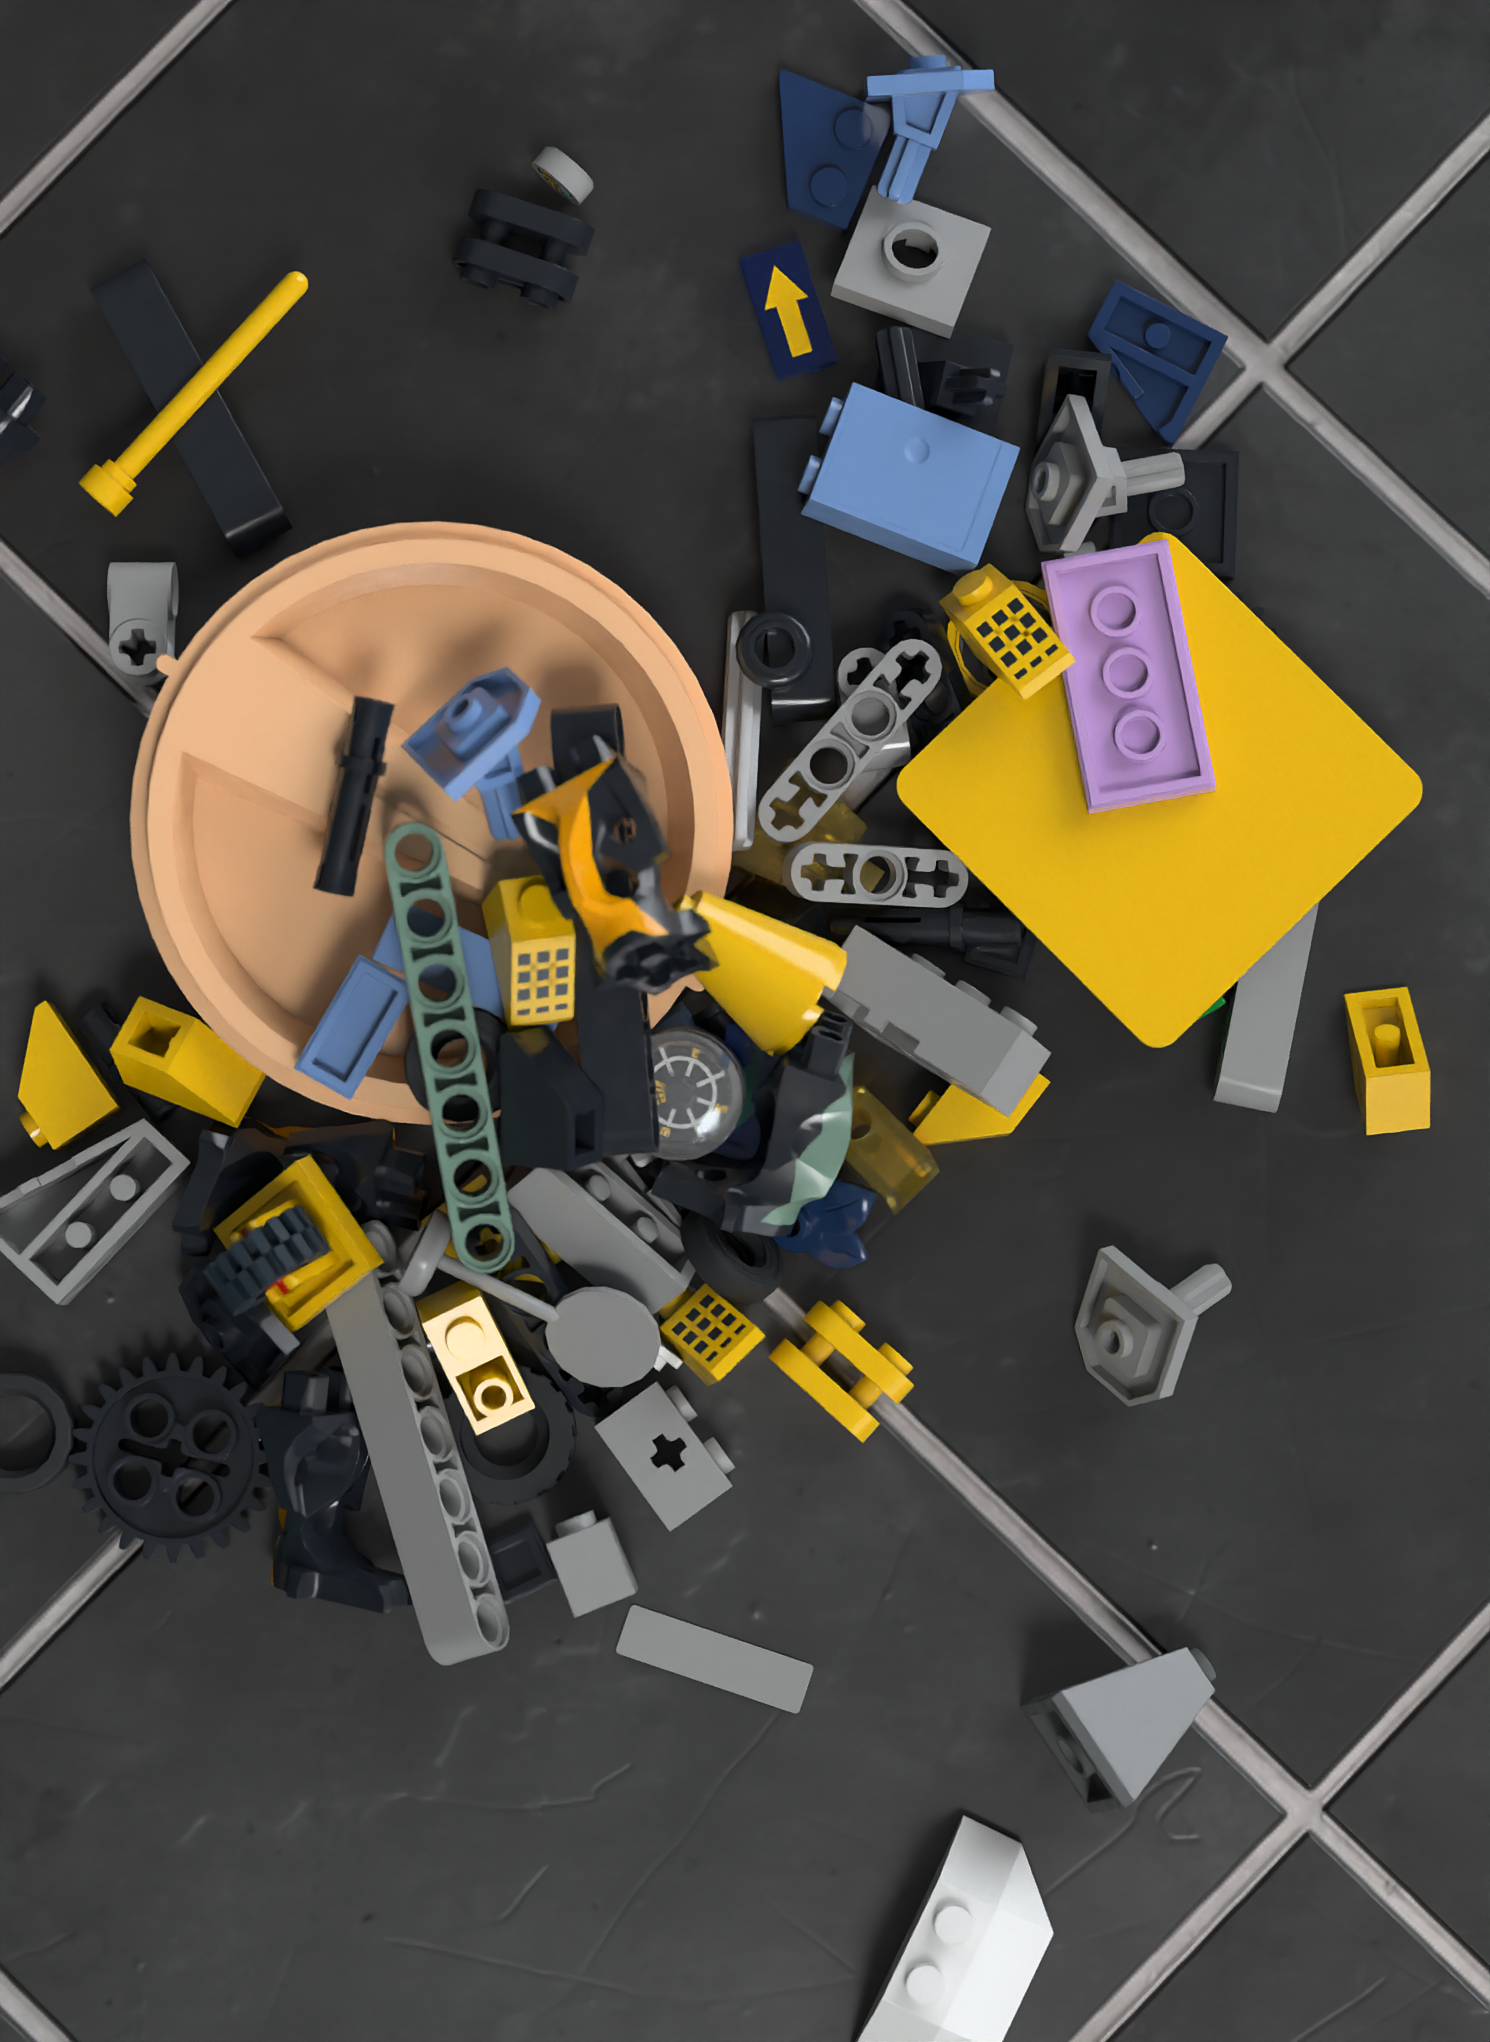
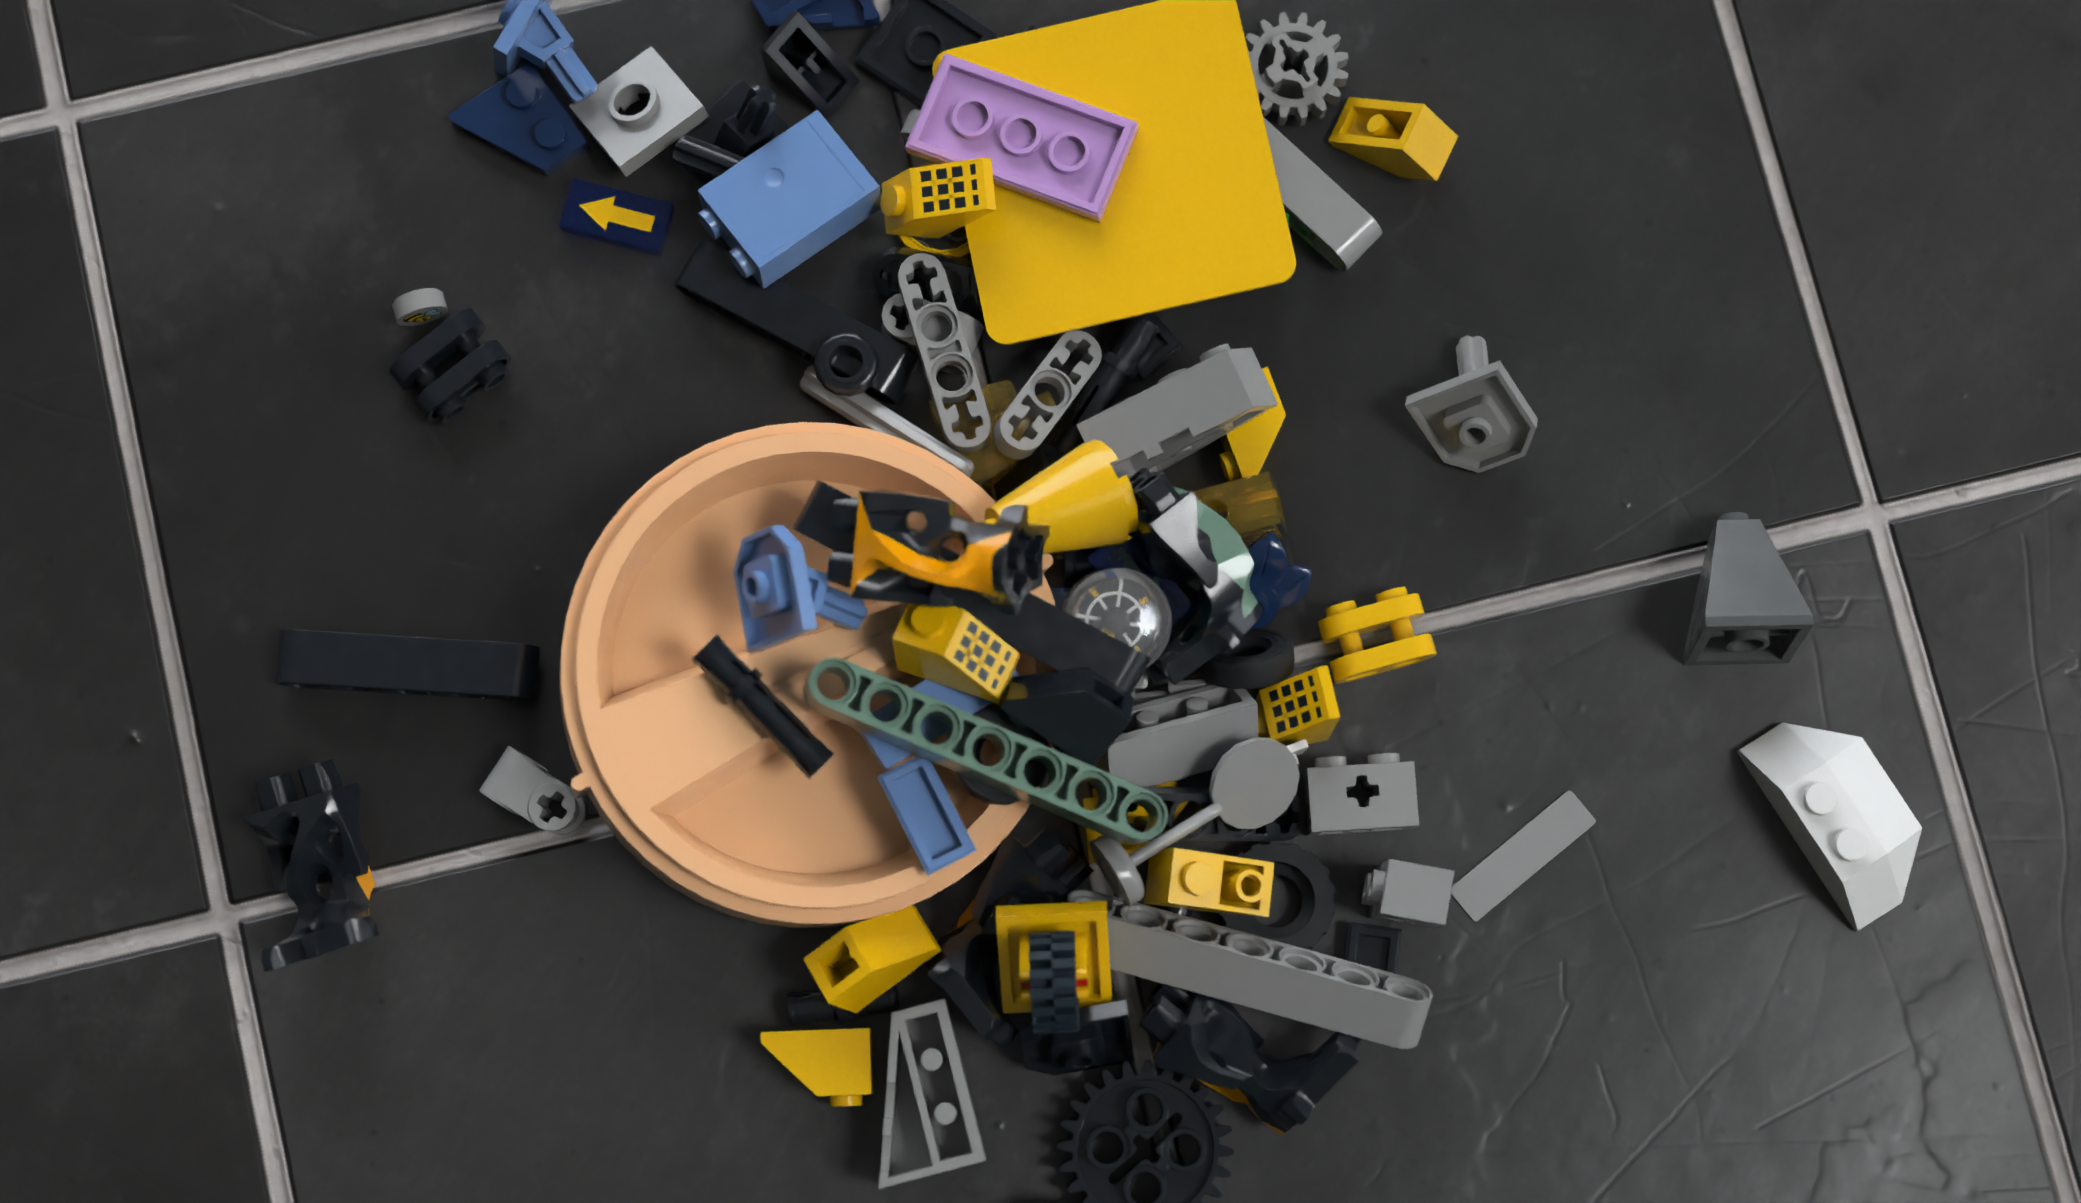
camera: 60 degrees left, 5 degrees down
yellow piece [78,271,308,517] -> none
light grey piece [1026,394,1185,555] -> none
none -> light grey gear [1245,12,1349,126]

